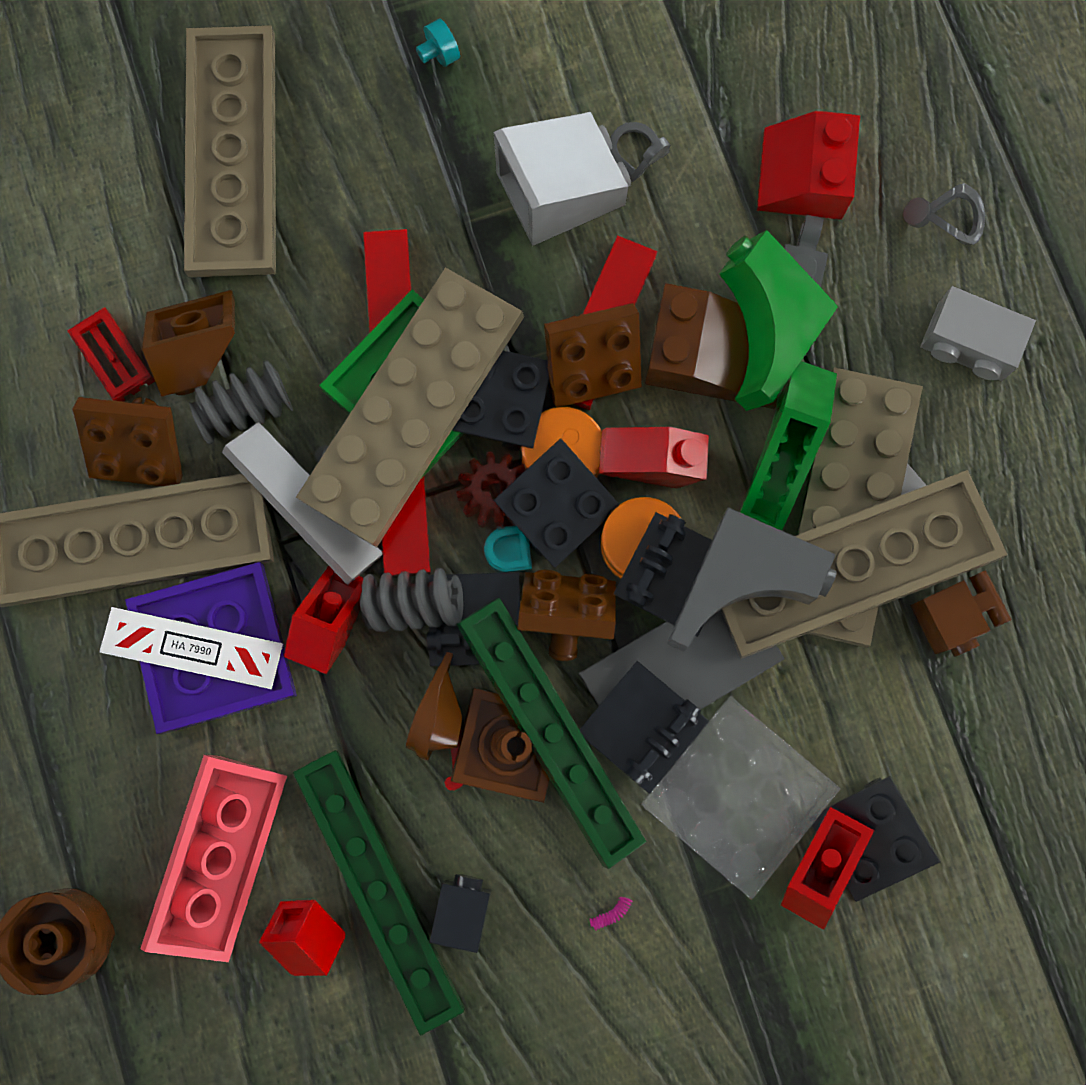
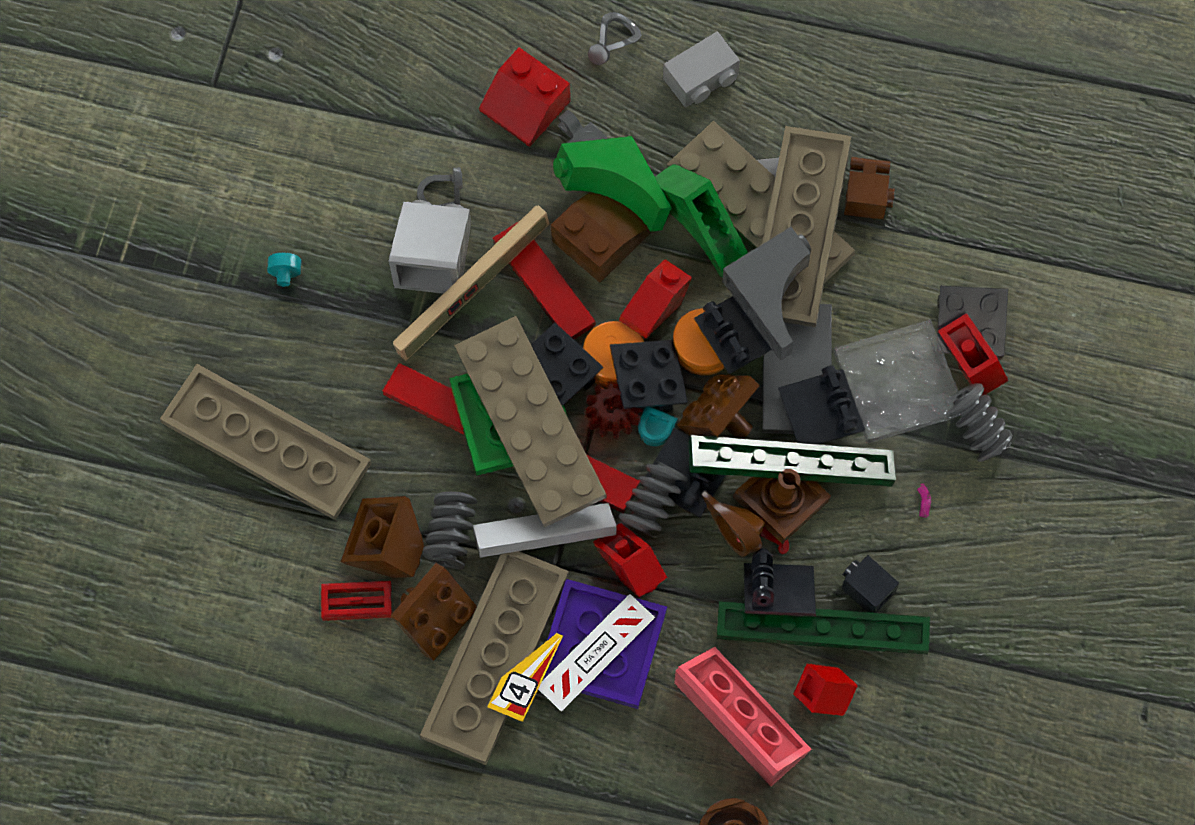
camera: 55 degrees left, 10 degrees down
reddish brown plate [544,303,642,407] -> none
none -> tan tile [393,205,549,361]
none -> sticker [487,633,563,722]
none -> black hinge [744,548,816,616]
none -> dark grey piece [946,383,1013,462]

